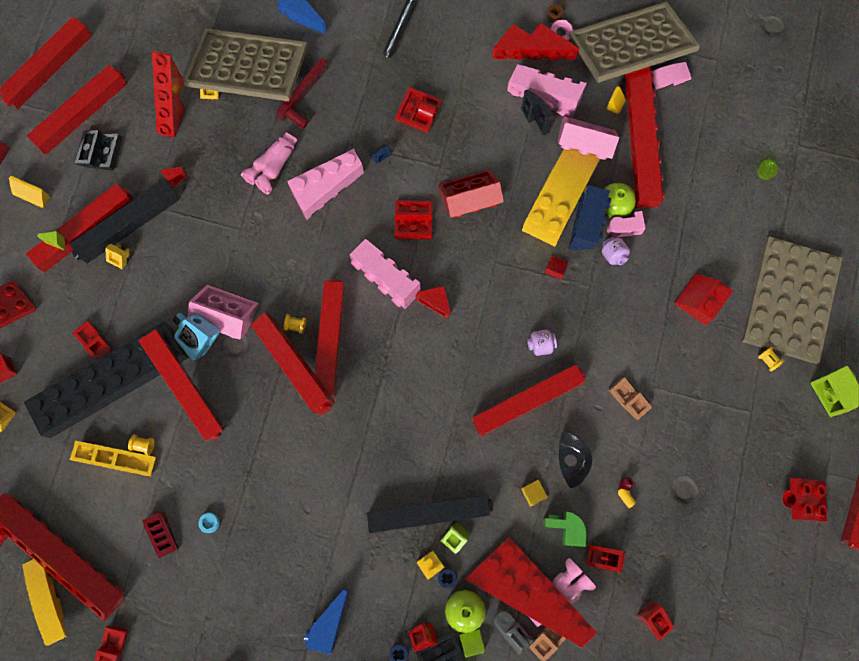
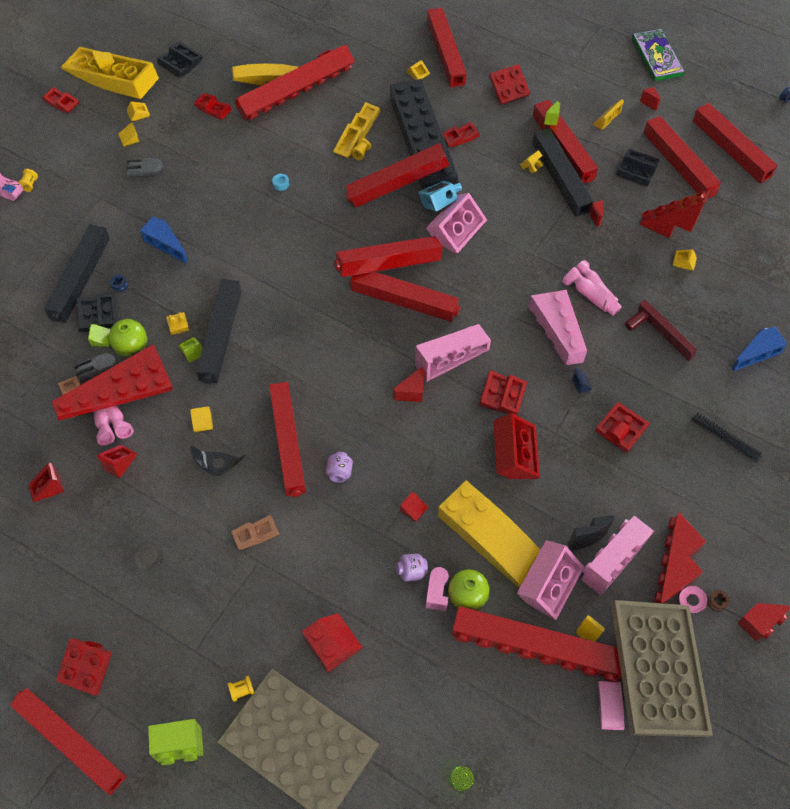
camera: 105 degrees right, 15 degrees down
dark red slope [142,512,179,558] -> none
dark tan plate [183,28,308,101] -> none
yellow bush [283,314,307,334] -> none
red slope [409,622,438,652] -> none
dark blue bush [438,569,456,588] -> none
bright green brick [543,512,586,547] -> none
dark blue slope [568,185,611,250] -> none
arm [618,477,637,508] -> none

